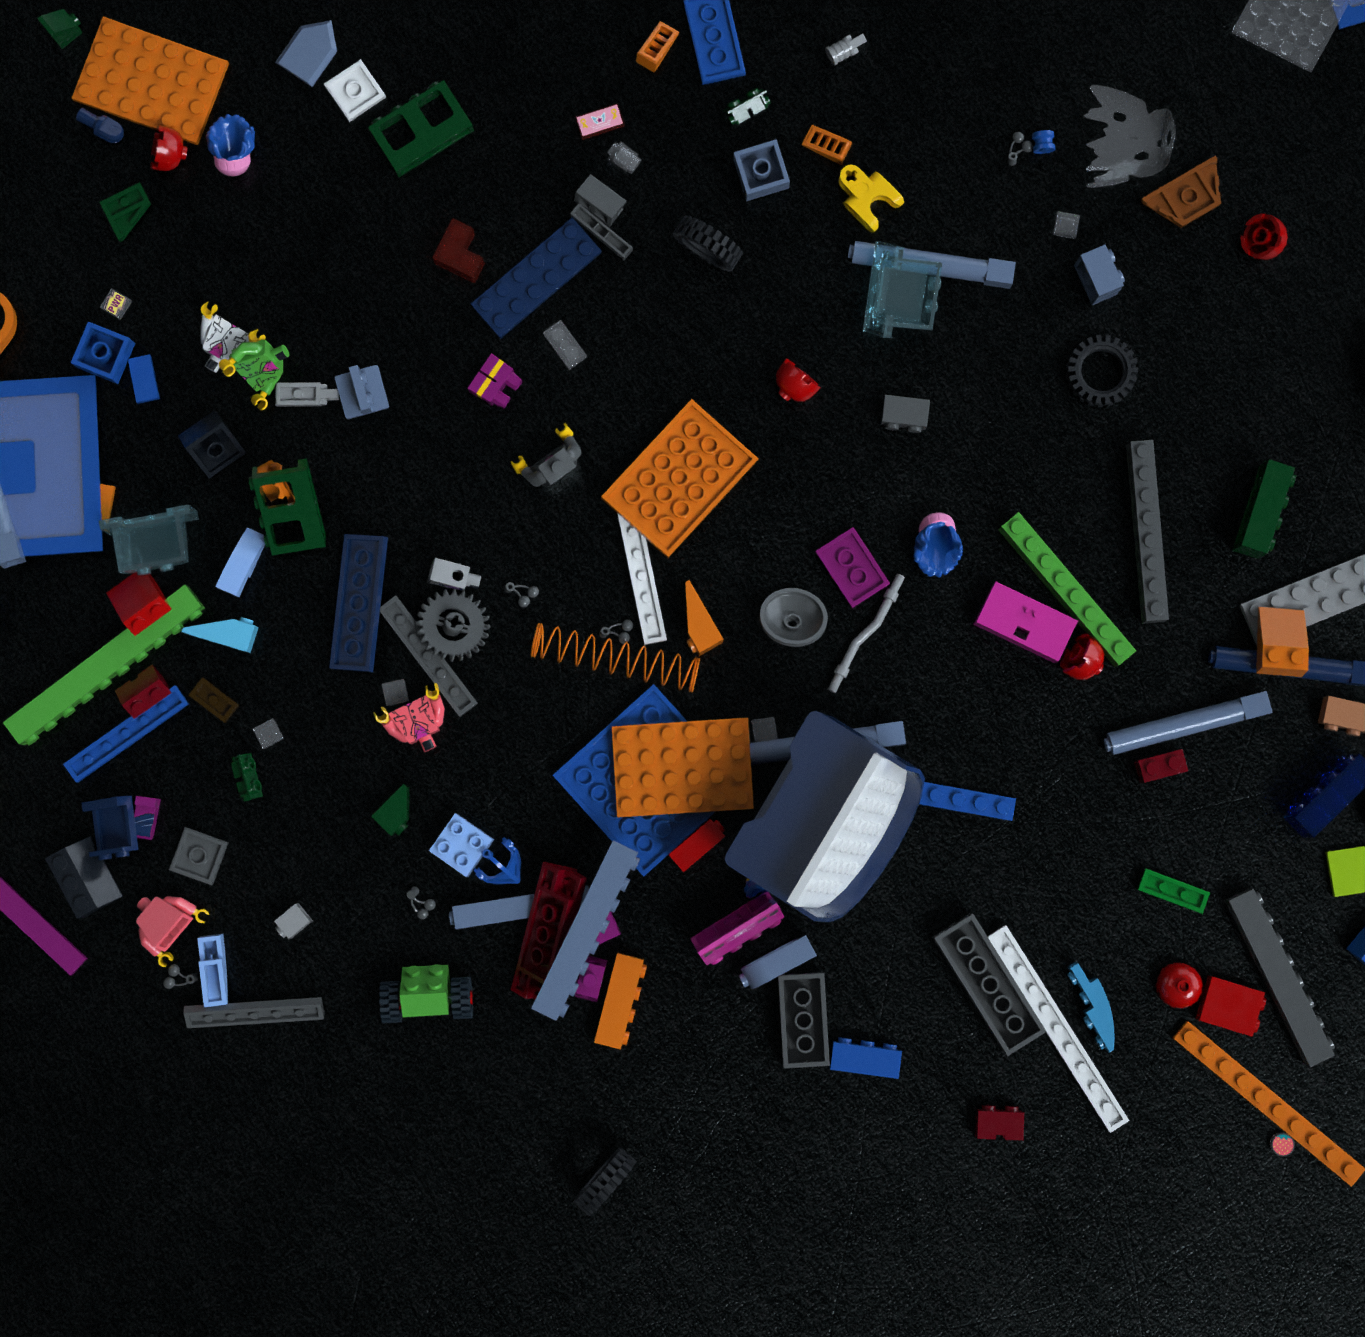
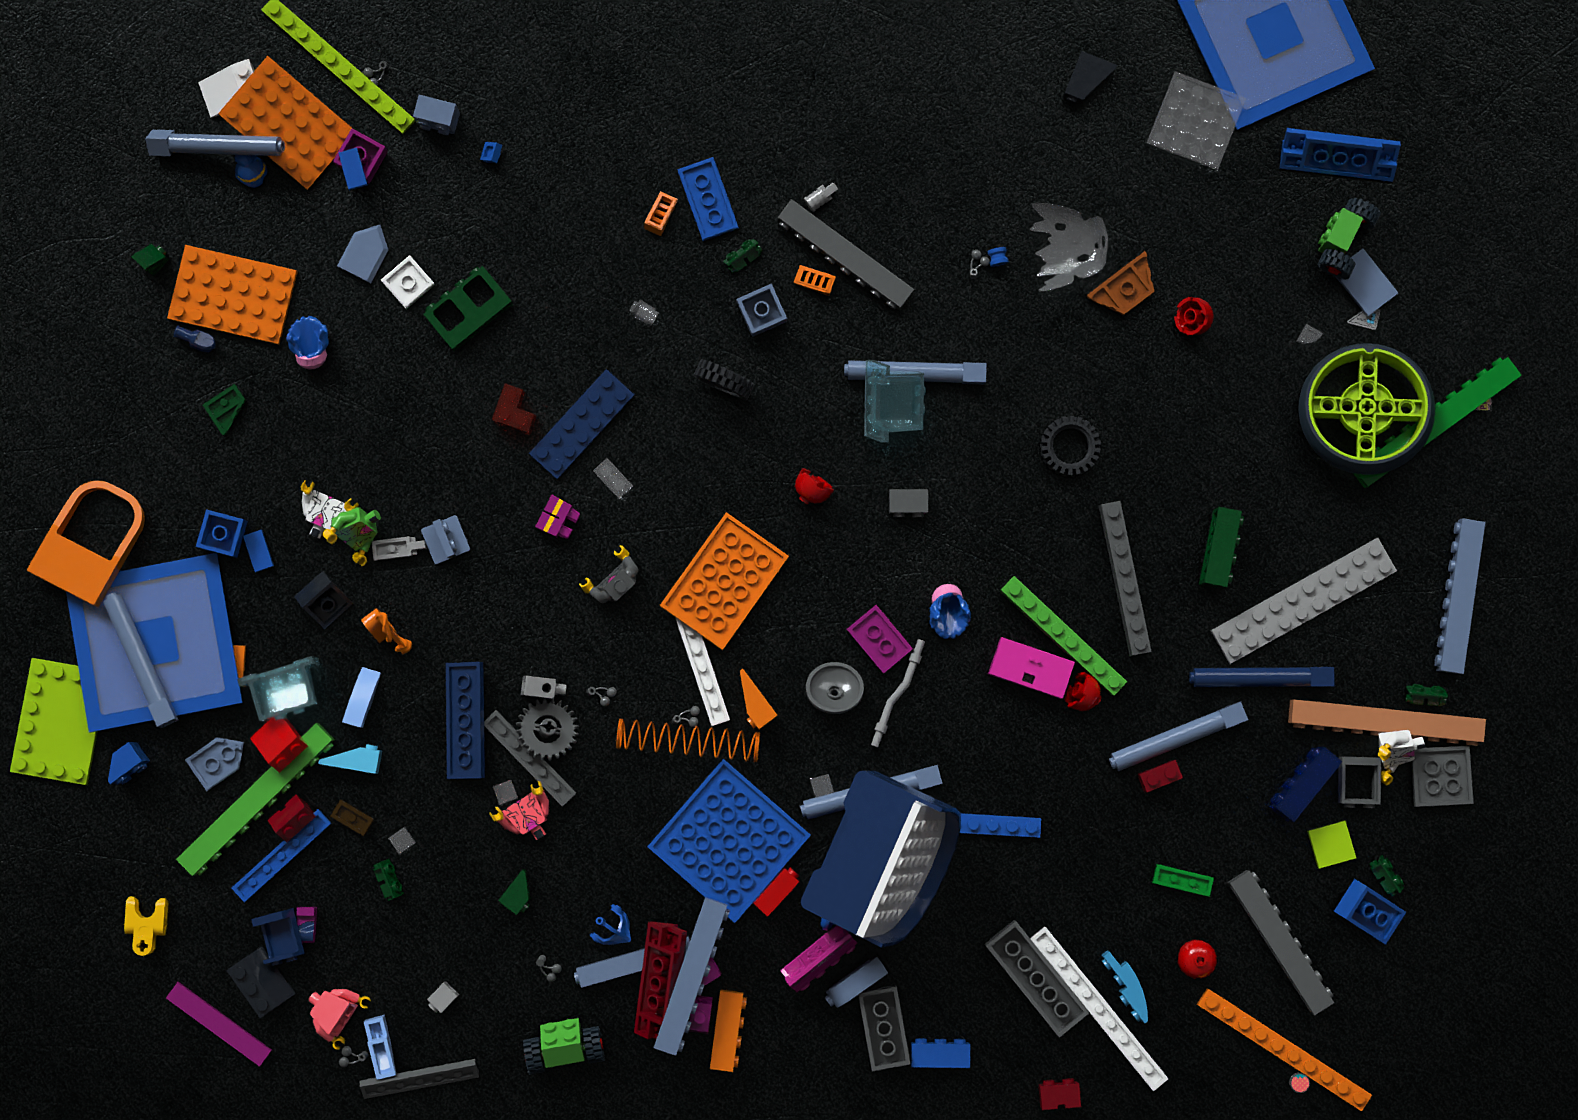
camera: 10 degrees left, 0 degrees up
tile [100,288,132,320] -> none
red cylinder [150,125,187,171] -> none
dark grey tile [169,827,229,885] -> none
dark green window [249,459,326,555] -> none
light blue brick [429,813,494,877] -> none
dark grey piece [570,203,633,260] -> none
dark grey hinge [574,174,626,227] -> none
bright pink tile [575,103,624,140] -> none
orange plate [612,717,754,818] -> none
yellow piece [838,165,904,232] -> none
clear tile [1053,211,1080,239] -> none
sand blue brick [1074,244,1125,305] -> none
red brick [1195,976,1266,1037] -> none
orange slope [1256,607,1309,677] -> none
none -> sand blue tile [185,738,244,791]
none -> dark grey brick [778,199,914,310]

